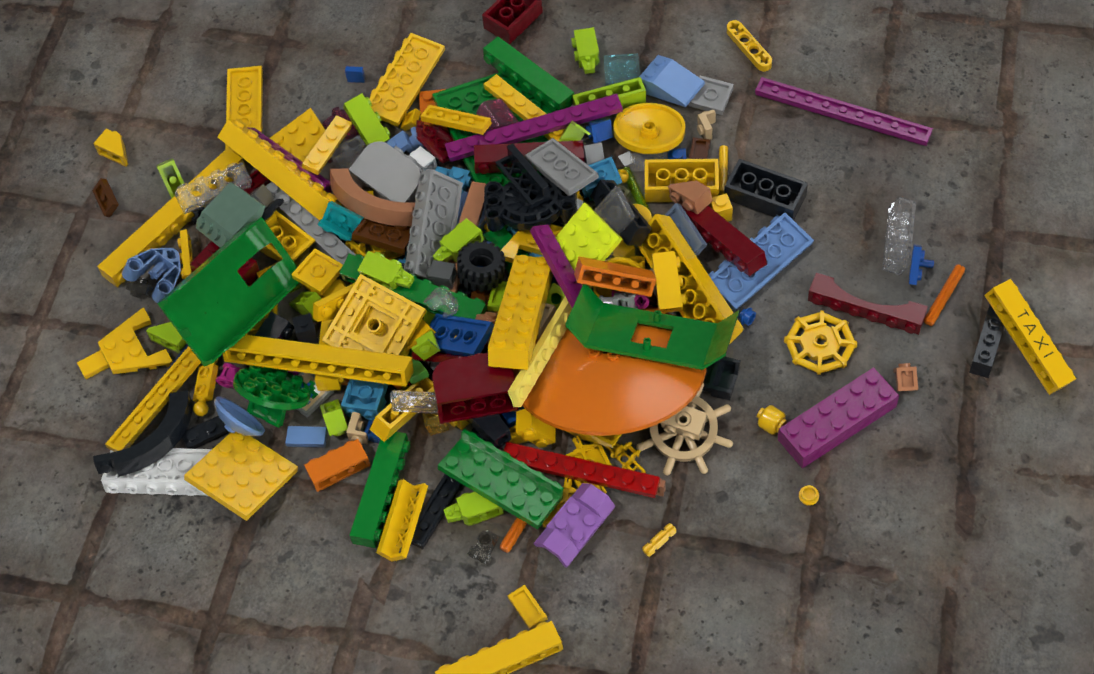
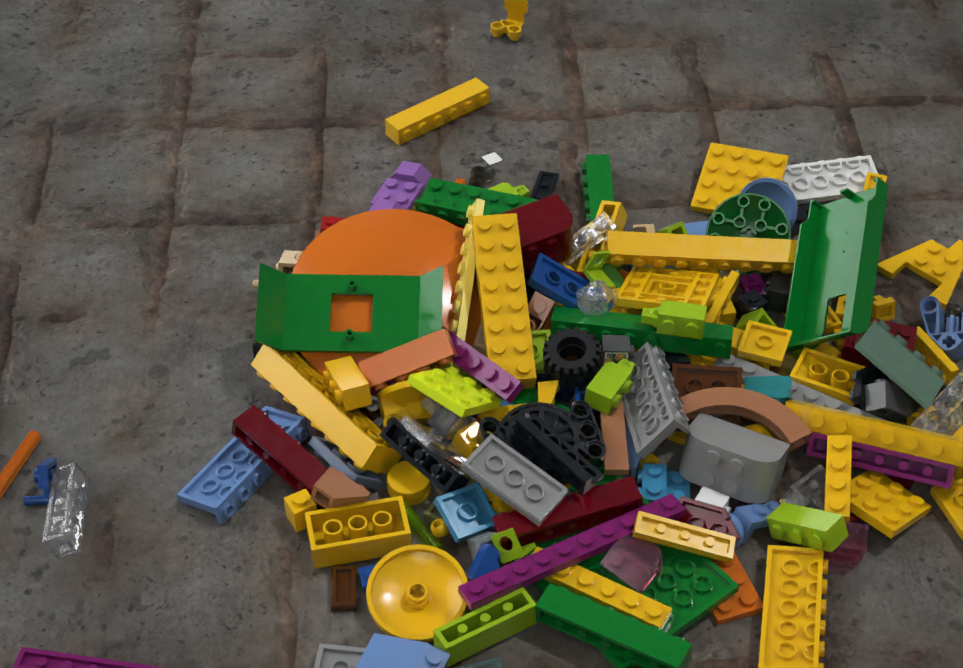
camera: 160 degrees right, 15 degrees down
black arch [93,390,192,476] -> none
lime slope [146,322,186,354] -> none
orange brick [304,439,371,492] -> none
blue tile [345,66,365,83] -> none
yellow fence [376,479,428,562] -> none
yellow plate [400,108,421,131] -> none
yellow tile [507,585,548,630] -> none
yellow axle [642,523,676,557] -> none
tan bracket [697,110,716,139] -> none
yellow piece [719,145,728,195] -> none
black brick [724,159,808,220] -> none
blue plate [739,307,756,326] -> none
yellow head [756,405,787,435] -> none
magenta brick [778,367,899,469] -> none
yellow plate [784,310,857,375] -> none
yellow plate [799,485,819,505] -> none
dark red arch [808,273,928,335] -> none
nougat bracket [893,363,918,392] -> none
none -> white sticker [482,152,502,165]

